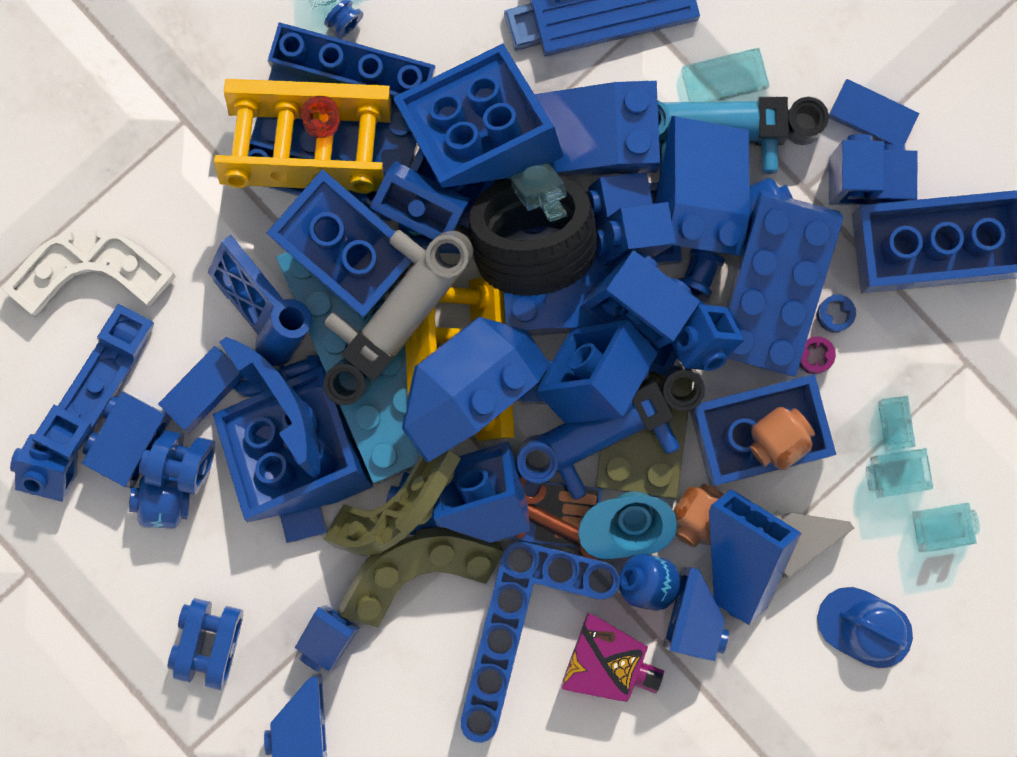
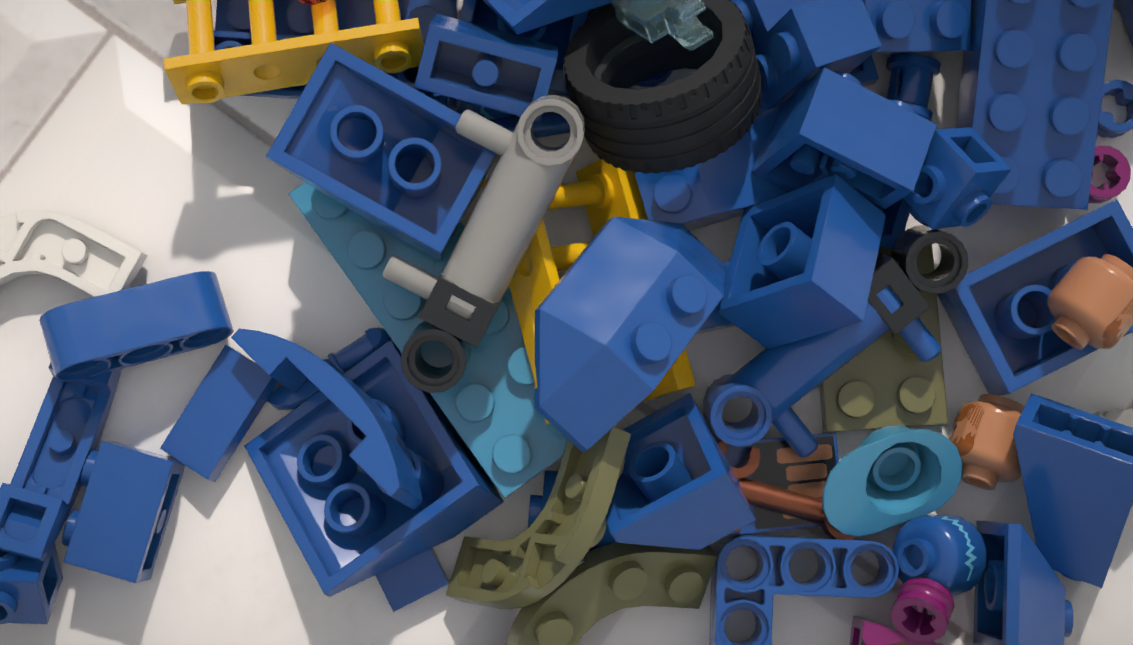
camera: 20 degrees left, 0 degrees up
blue head [129,475,190,529] -> none
blue brick [139,430,215,495] -> none
blue piece [208,235,312,366] -> none
none -> blue beam [39,271,234,381]
none -> magenta bush [890,578,955,643]

